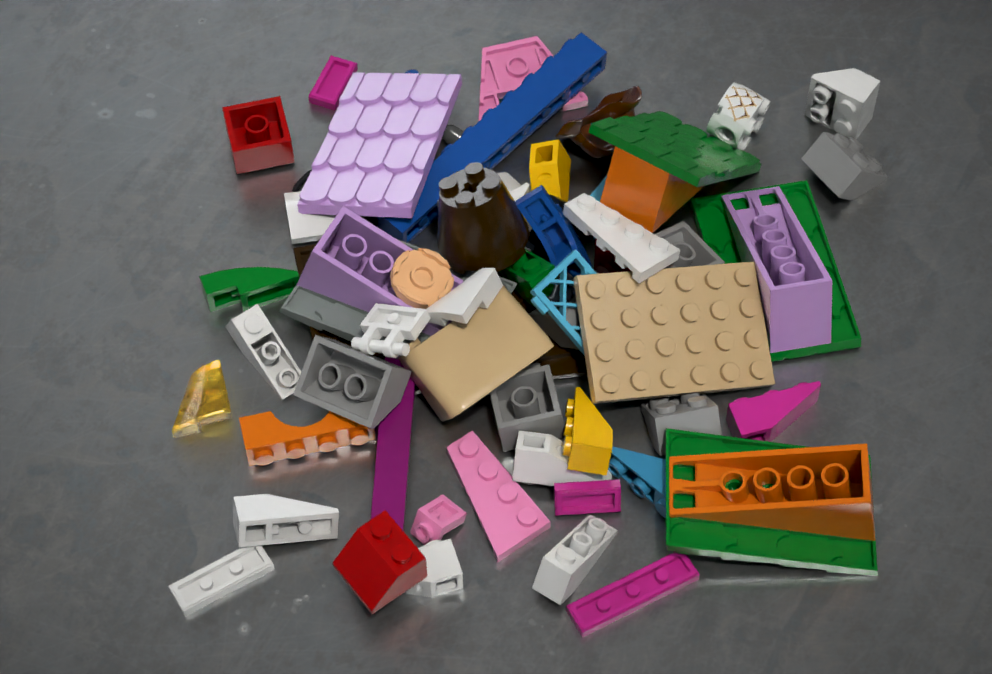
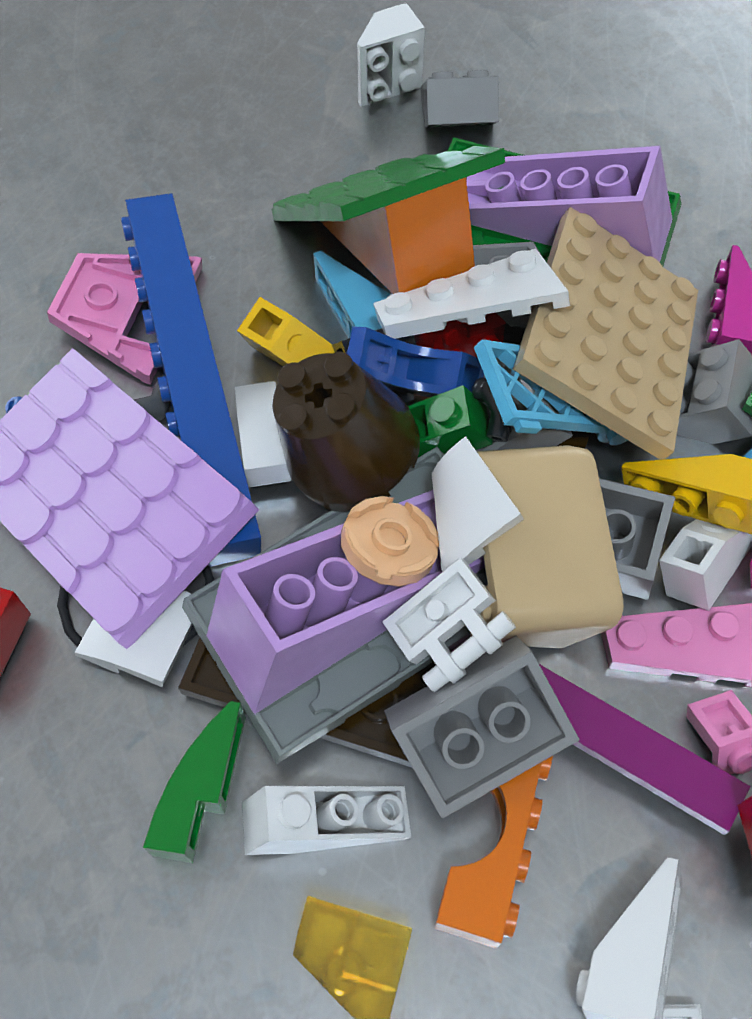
camera: 60 degrees left, 5 degrees up
reddish brown piece [555,85,642,159] -> none
white brick [706,82,771,151] -> none

